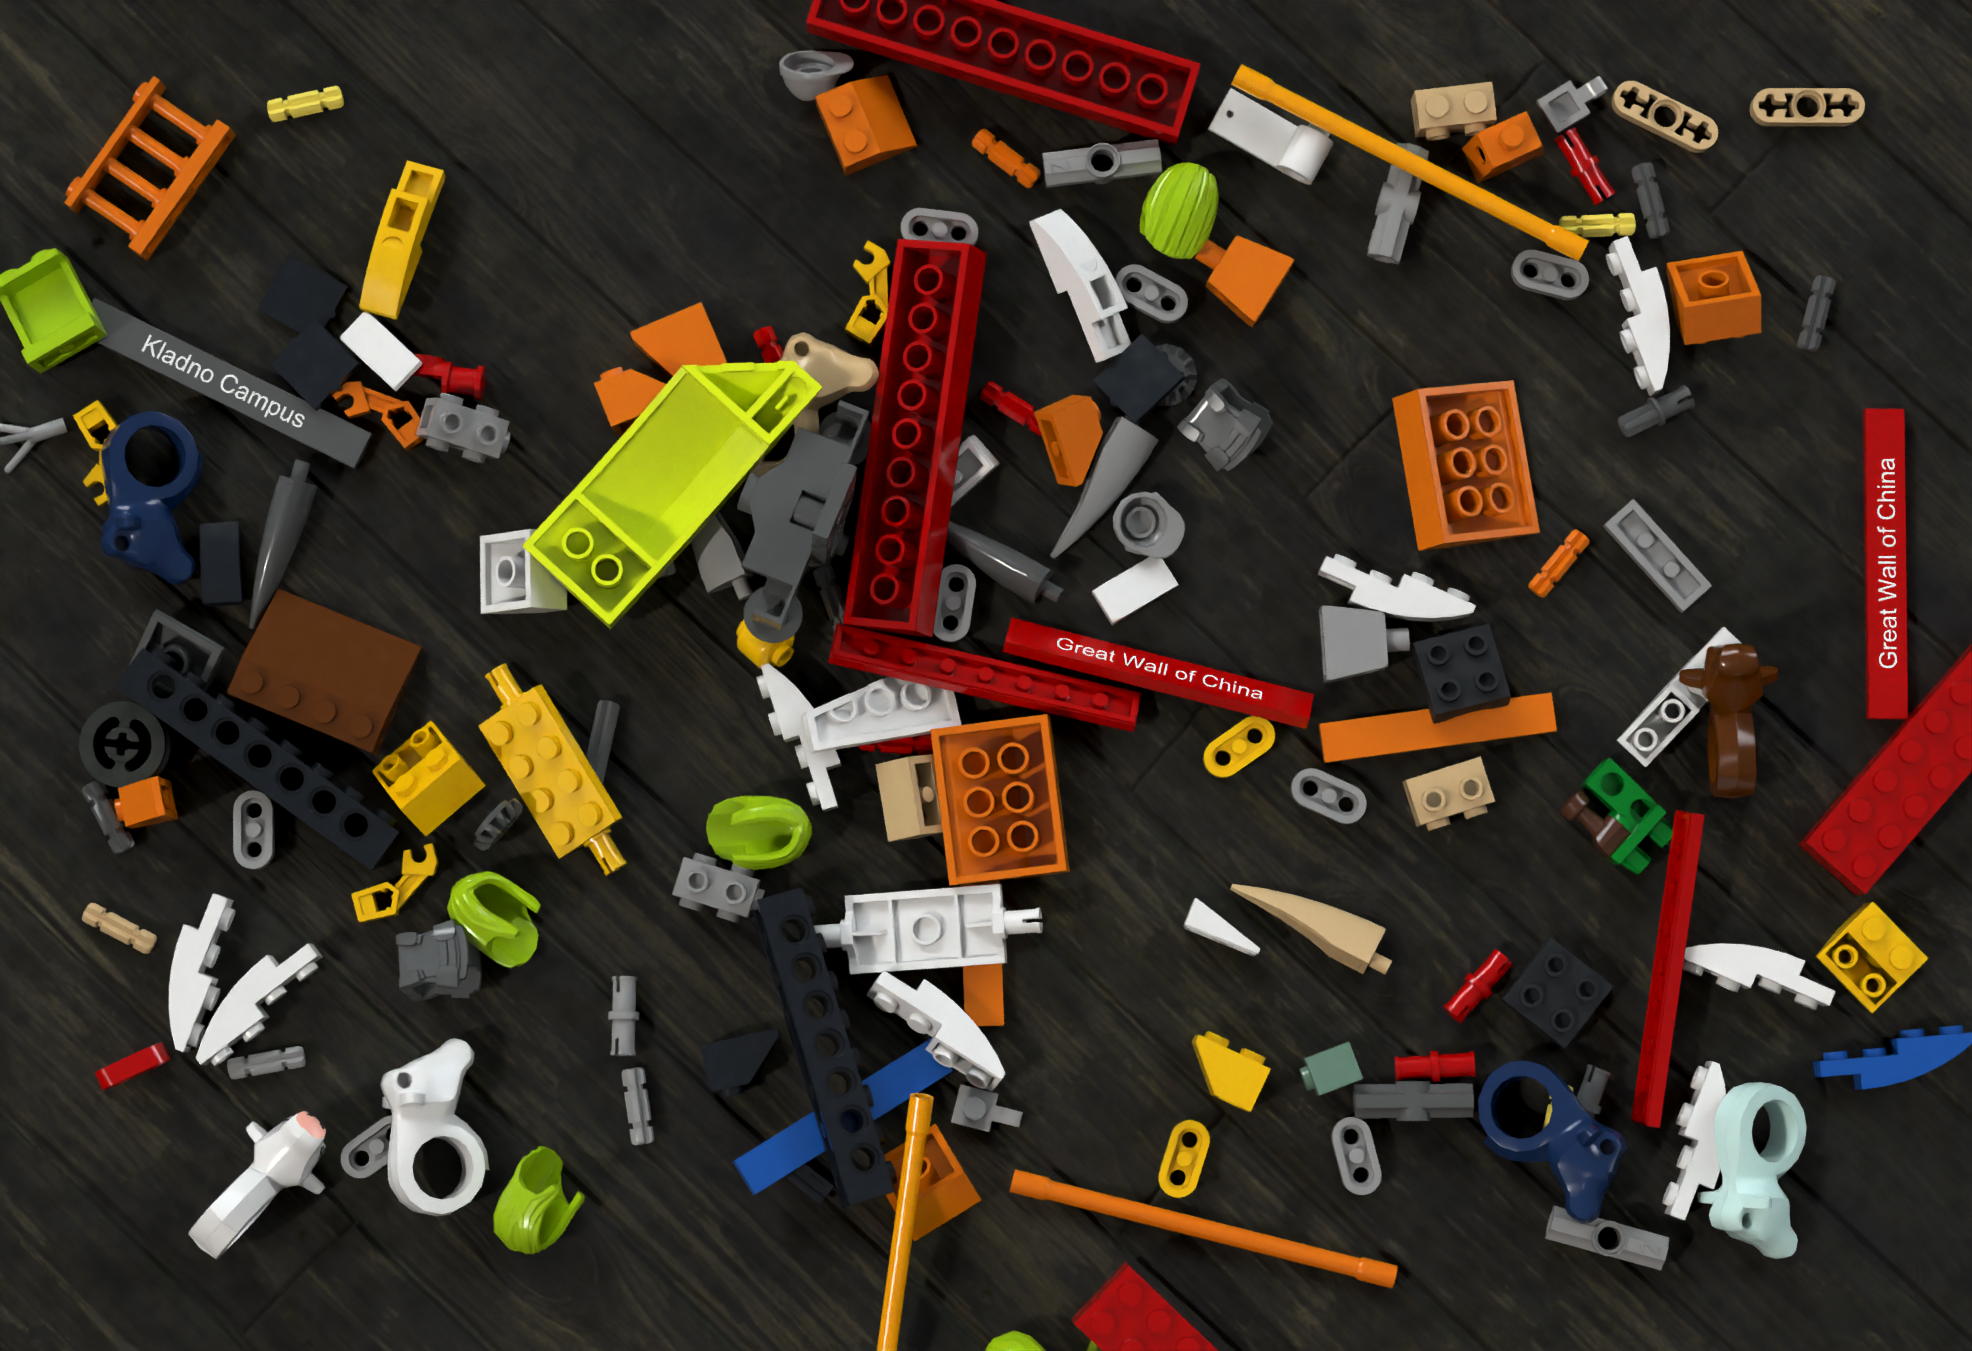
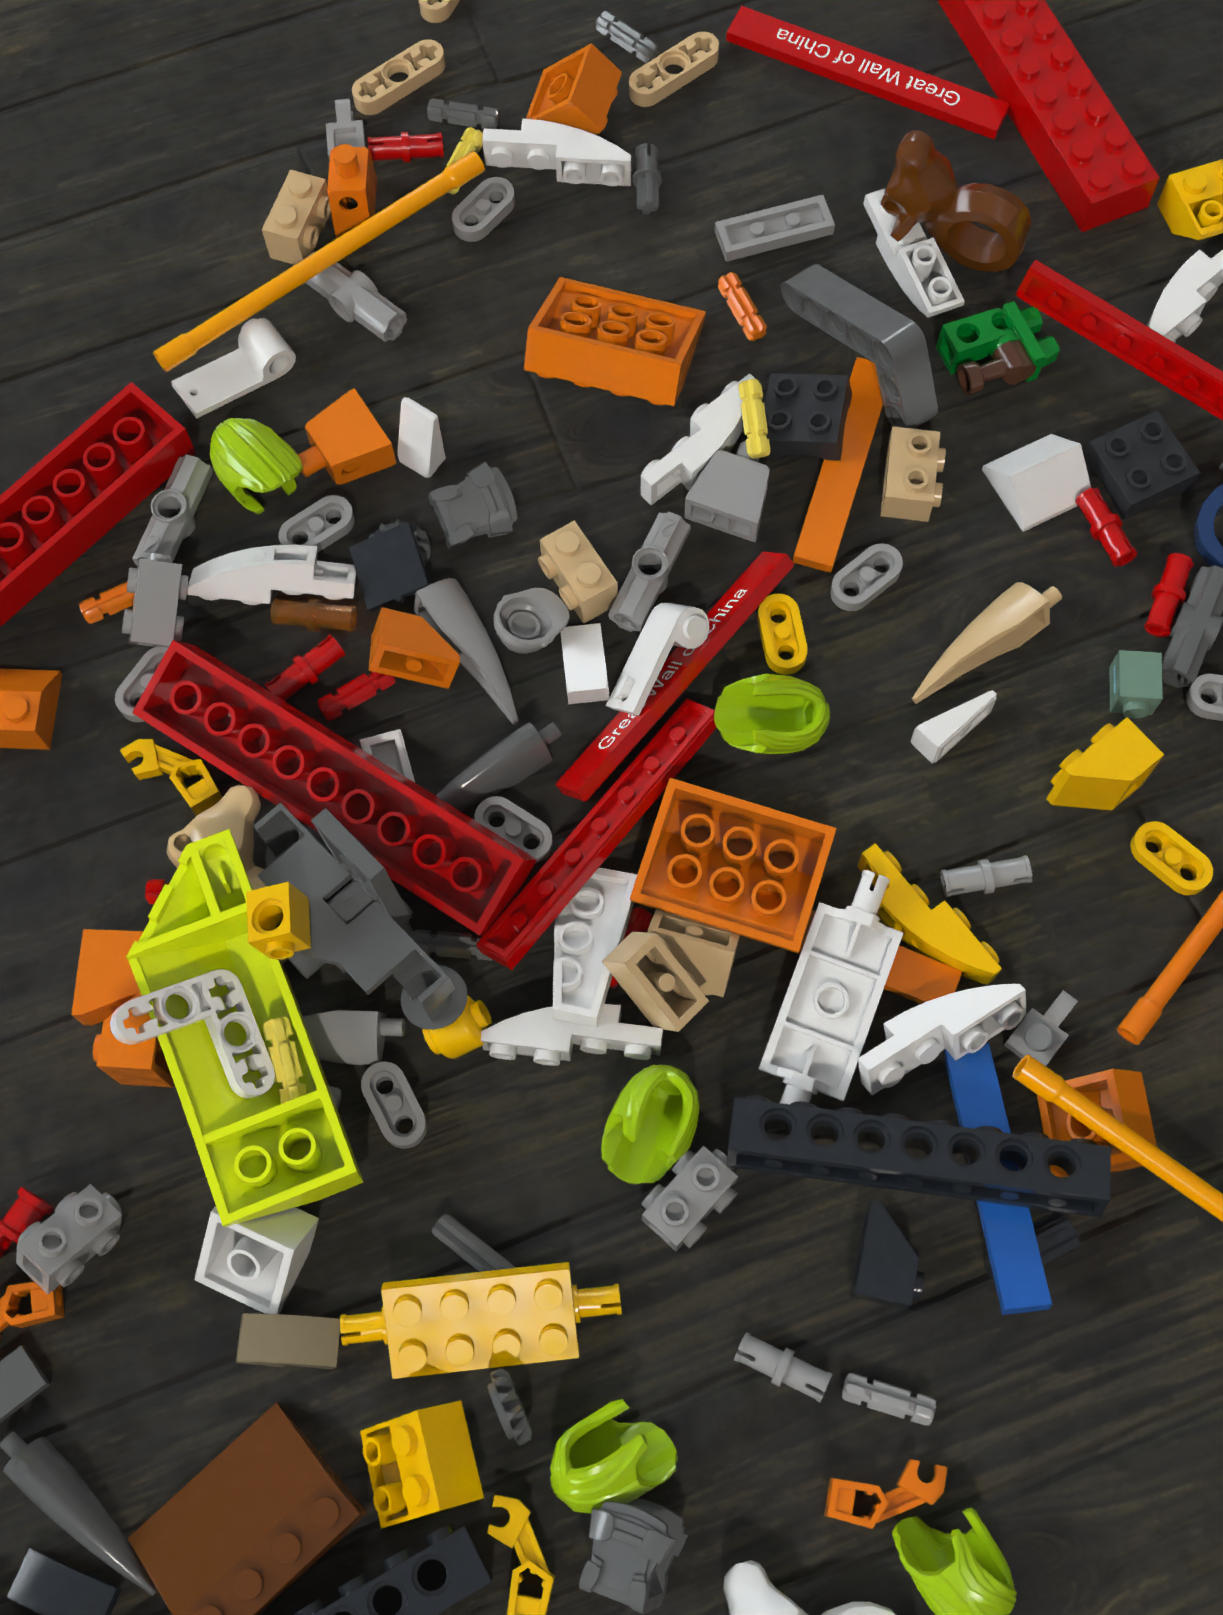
camera: 60 degrees left, 15 degrees down
none -> white beam [110,969,275,1099]
none -> light grey brick [122,553,188,647]
none -> dark tan slope [236,1314,340,1369]
none -> yellow brick [246,881,311,960]
none -> light yellow axle [263,1017,307,1104]
none -> red pin [264,634,346,701]
none -> clear orange pin [271,598,357,632]
none -> light grey plate [361,1062,427,1149]
none -> white slope [398,397,446,478]
none -> tan brick [538,520,618,624]
none -> tan brick [602,932,709,1032]
none -> white door [606,603,709,716]
none -> light grey piece [609,511,691,632]
none -> tan beam [629,31,719,107]
none -> lime hair [714,674,830,754]
none -> light yellow axle [738,379,771,459]
none -> dark grey beam [781,264,938,429]
none -> orange piece [824,1459,947,1529]
none -> yellow slope [857,843,1002,985]
none -> light grey pin [940,855,1032,898]
none -> white slope [982,434,1091,532]

